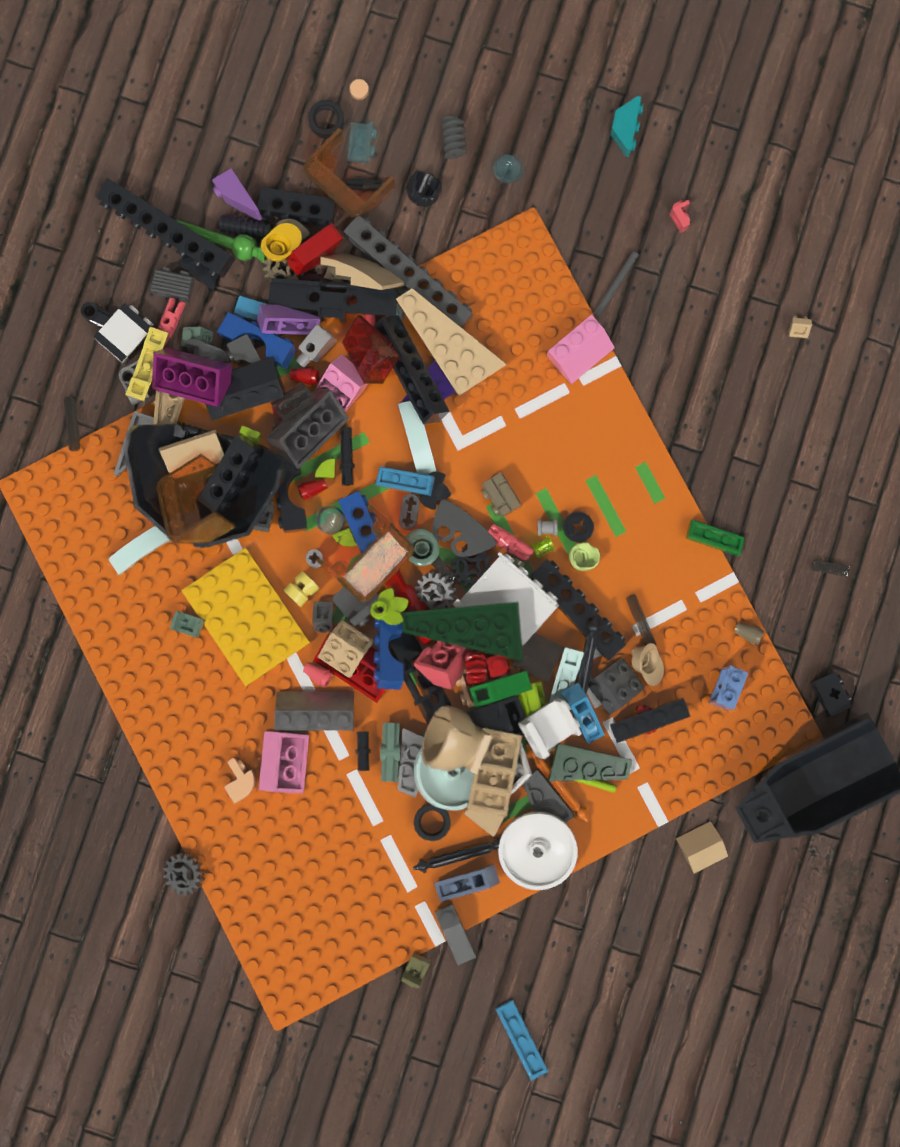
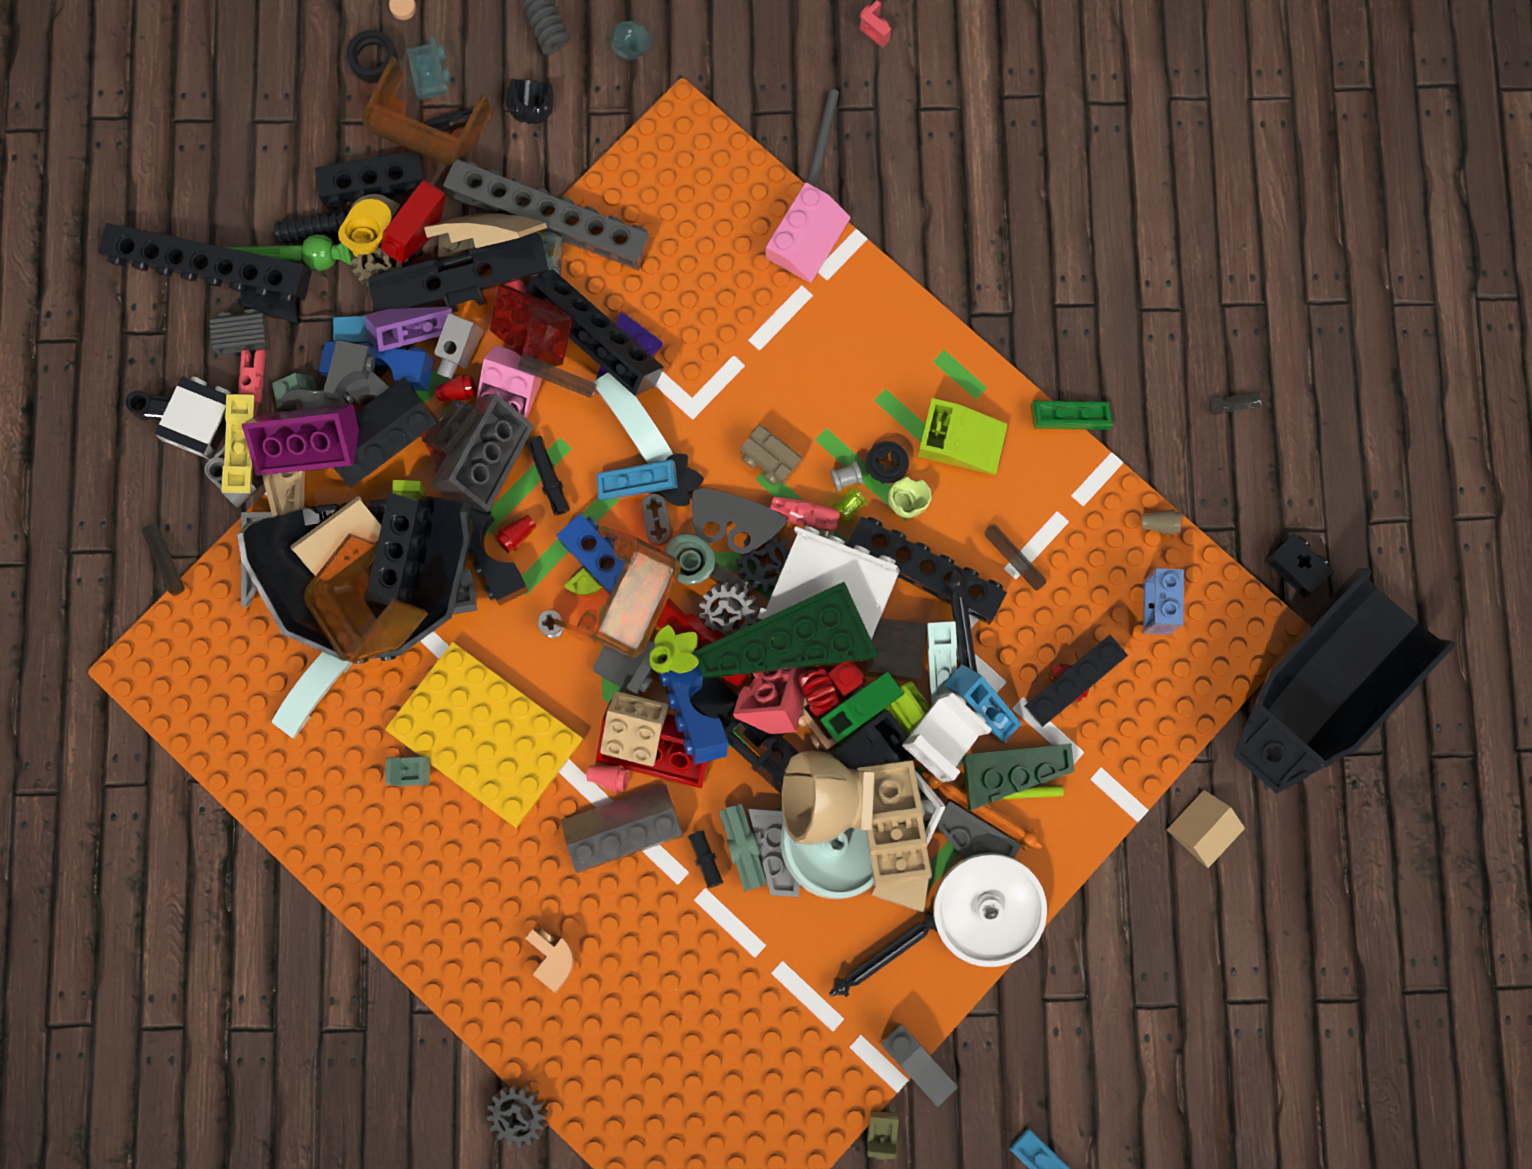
camera: 15 degrees left, 5 degrees down
medium lavender slope [212,168,262,221] -> none
bright pink slope [259,731,309,793] -> none
light yellow wheel [283,571,320,607] -> none
dark grey bracket [312,602,333,633] -> none
clear light blue hair [314,505,345,534] -> none
lime tile [315,459,335,479] -> none
tan wing [396,288,507,395] -> none
black tyre [414,804,451,841] -> none
sand blue slope [434,864,500,902] -> none
dark grey bracket [588,658,644,714] -> none
tan piece [631,643,664,686] -> none
tan tile [789,315,812,338] -> none
none -> dark grey arch [324,340,376,401]
none -> clear smoke axle [518,355,596,398]
none -> lime slope [917,398,1008,475]

